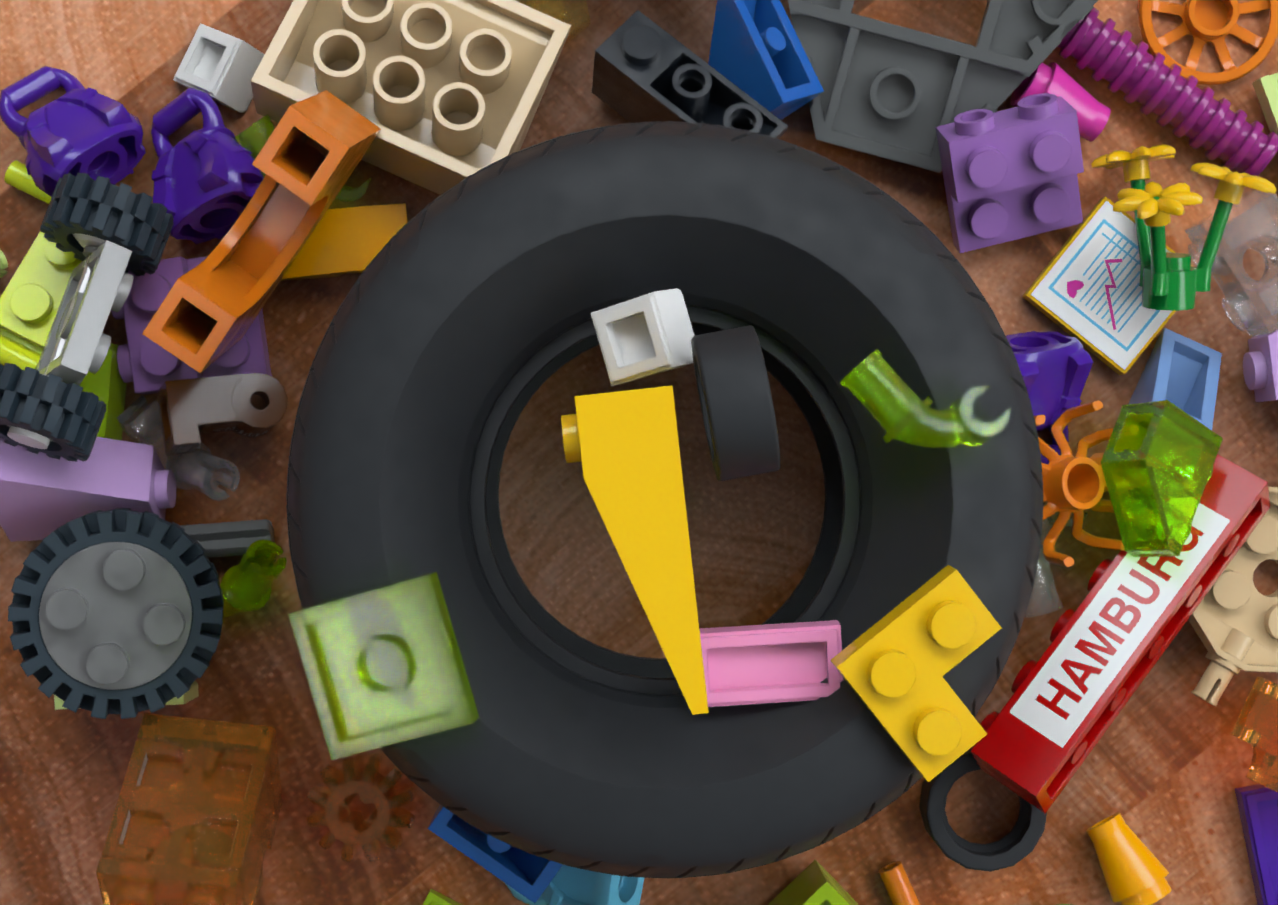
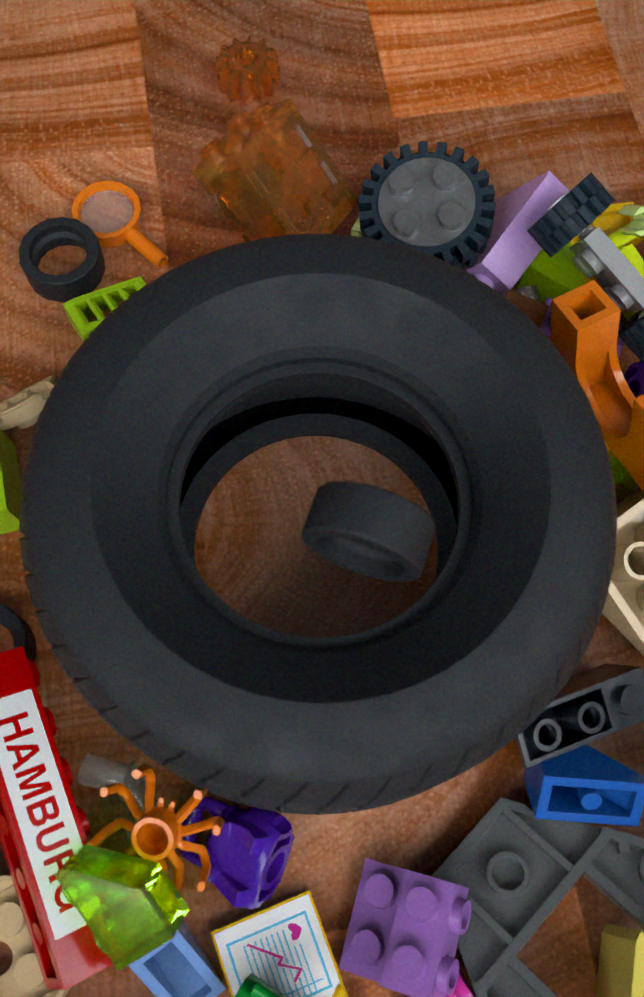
camera: 120 degrees right, 20 degrees down
clear neon green tile [288,571,480,760] -> none
yellow slope [561,385,709,715] -> none
white slope [590,288,695,386] -> none
bright pink tile [699,620,843,707] -> none
yellow plate [830,565,1002,782] -> none
clear neon green piece [840,349,1011,448] -> none

